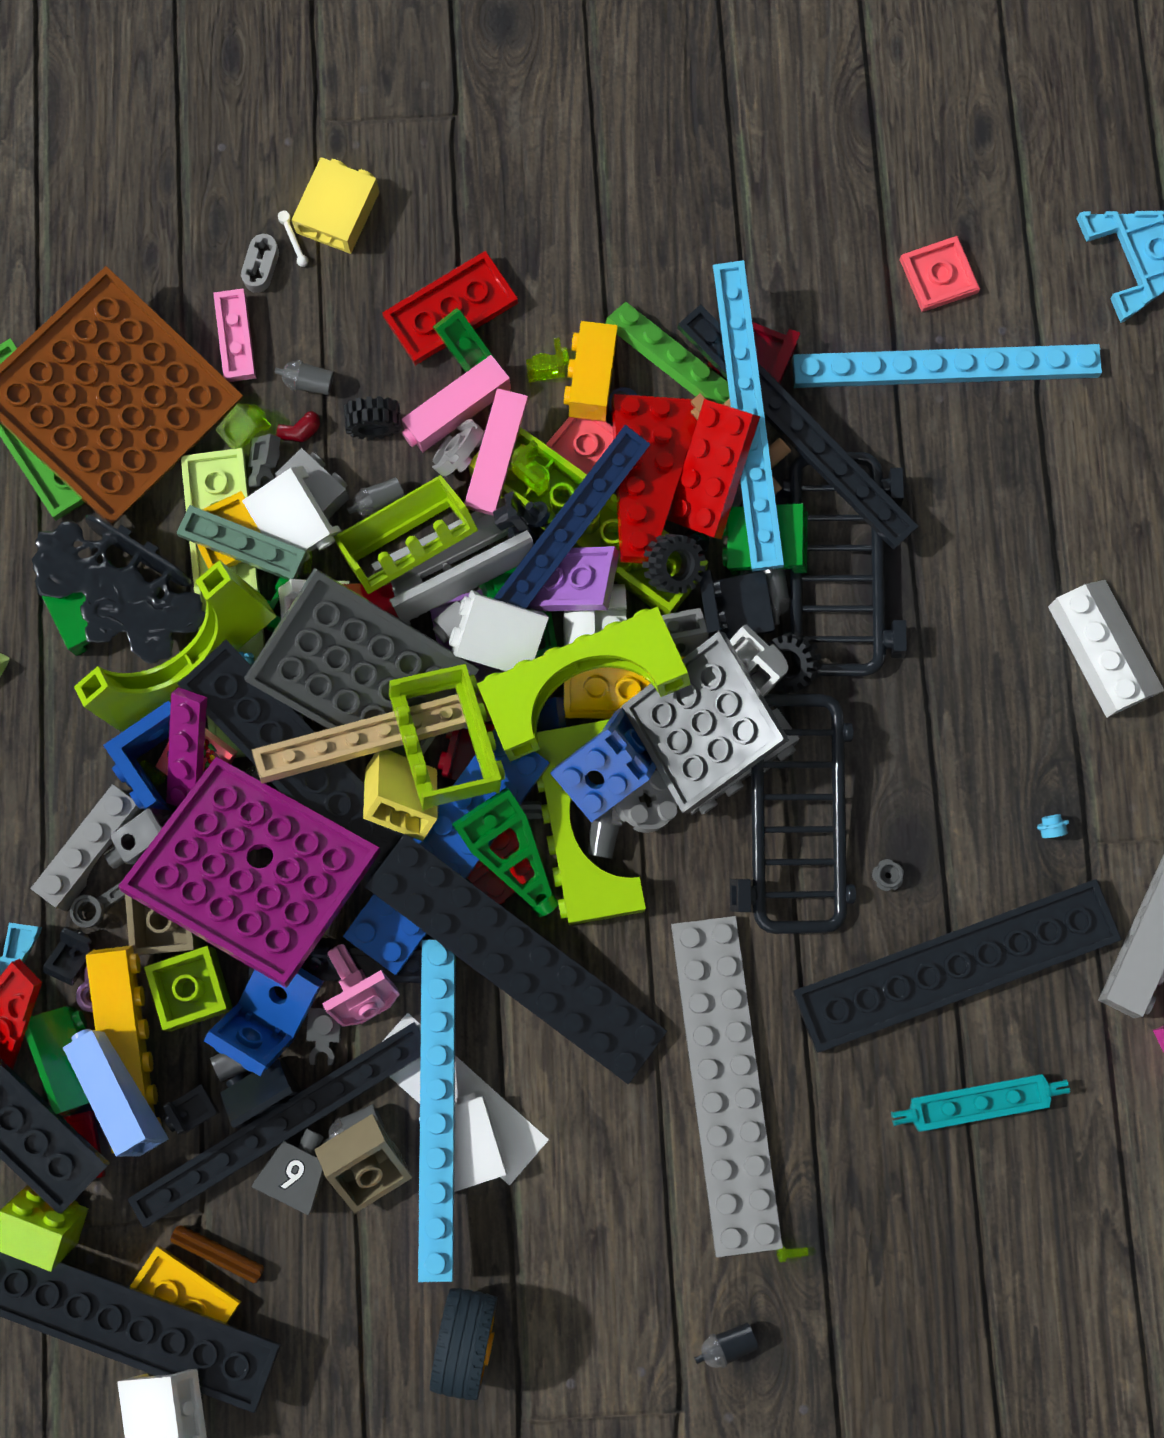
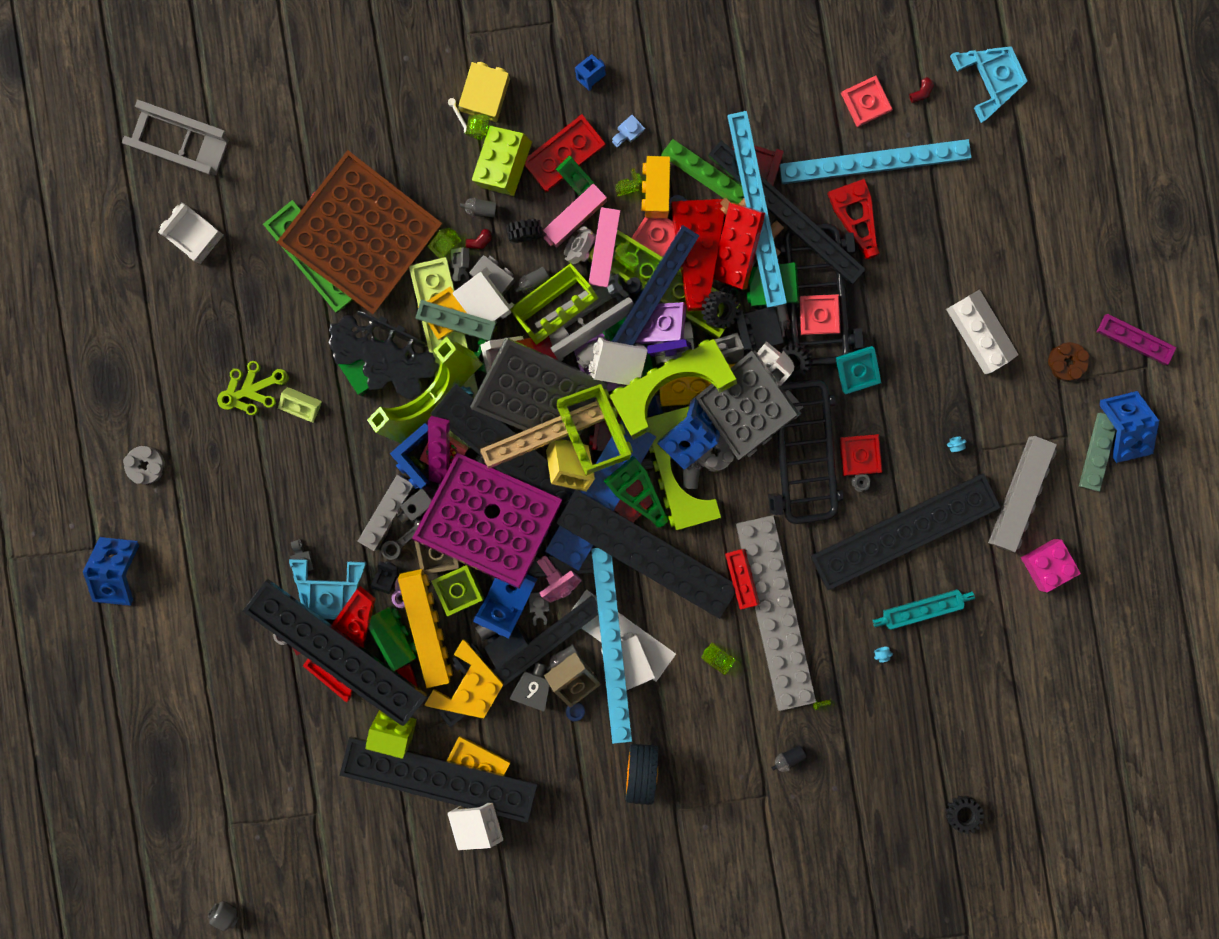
camera: 10 degrees left, 10 degrees up
light blue slope [63,1029,169,1157] -> none
reddish brown axle [170,1225,264,1283] -> none
bright pink plate [213,288,256,382] -> none
light grey beam [241,234,279,293] -> none
none -> yellow wing [425,639,504,718]
none -> clear neon green bracket [465,114,489,140]
none -> lime brick [472,126,532,196]
none -> dark blue tile [566,702,585,722]
none -> blue brick [575,54,606,91]
none -> light blue plate [612,115,645,147]
none -> dark purple plate [647,339,692,357]
none -> clear neon green bracket [701,643,736,675]
none -> red plate [725,549,760,609]
none -> coral tile [799,294,840,335]
none -> red plate [827,179,880,260]
none -> teal plate [836,346,881,394]
none -> red tile [840,434,882,476]
none -> medium azure plate [874,647,893,662]
none -> dark red arm [909,77,934,103]

